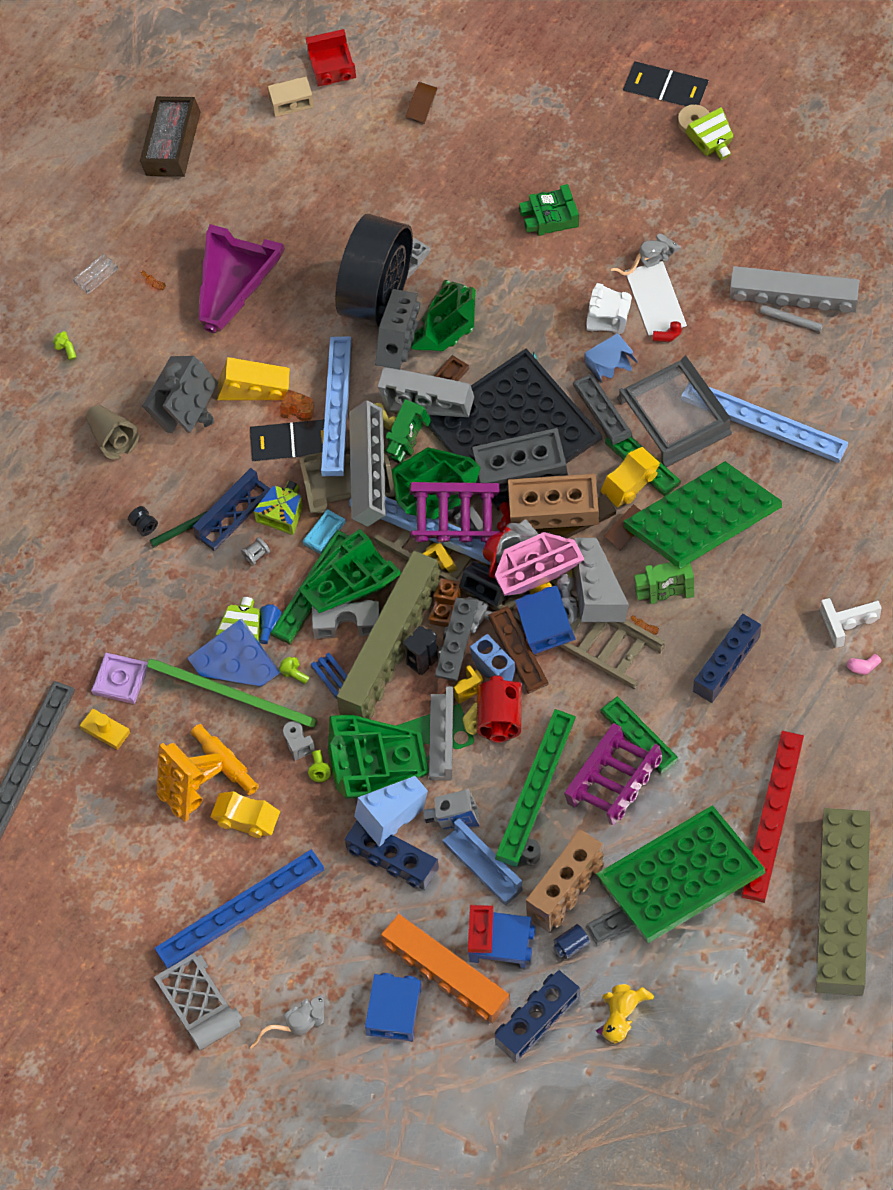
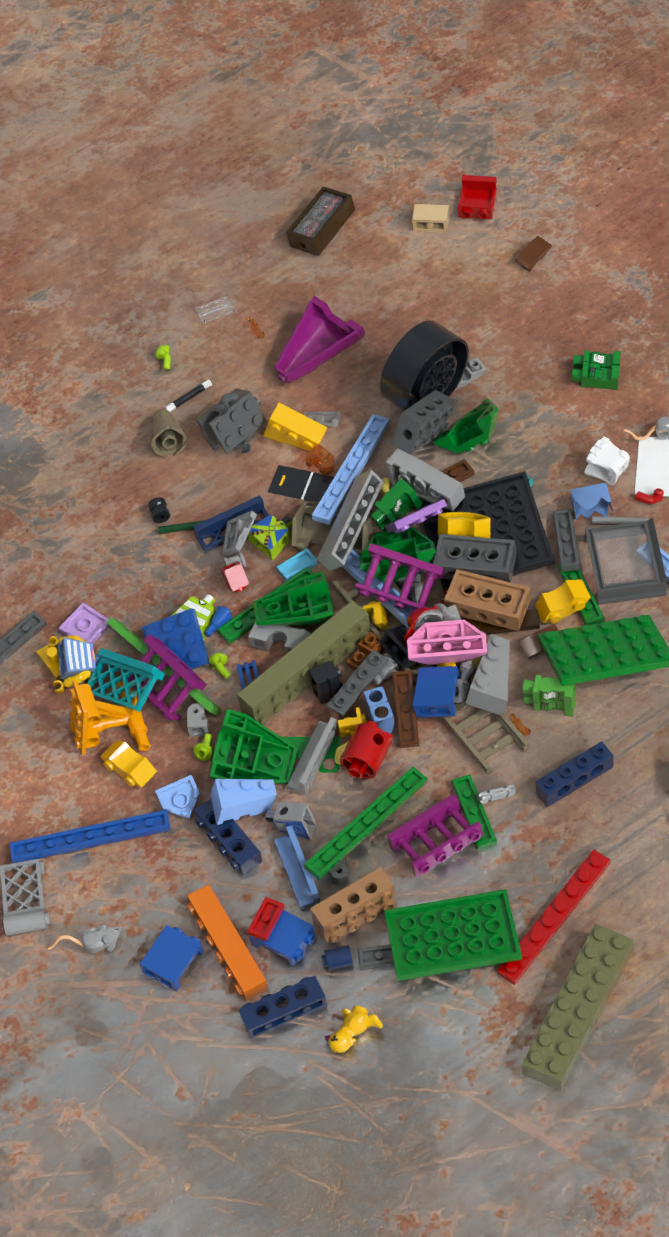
camera: 25 degrees right, 5 degrees down
none -> torso [49,635,101,694]
none -> teal fence [87,648,165,712]
none -> magenta fence [126,635,207,721]
none -> light blue plate [155,775,200,820]
none -> black bar [164,379,212,412]
none -> brick [220,561,250,592]
none -> light grey wing [222,511,257,556]
none -> light grey wing [303,411,341,427]
none -> medium lavender plate [385,499,447,534]
none -> yellow brick [438,512,490,538]
none -> light grey axle [477,784,516,804]
none -> light grey bar [592,516,649,525]

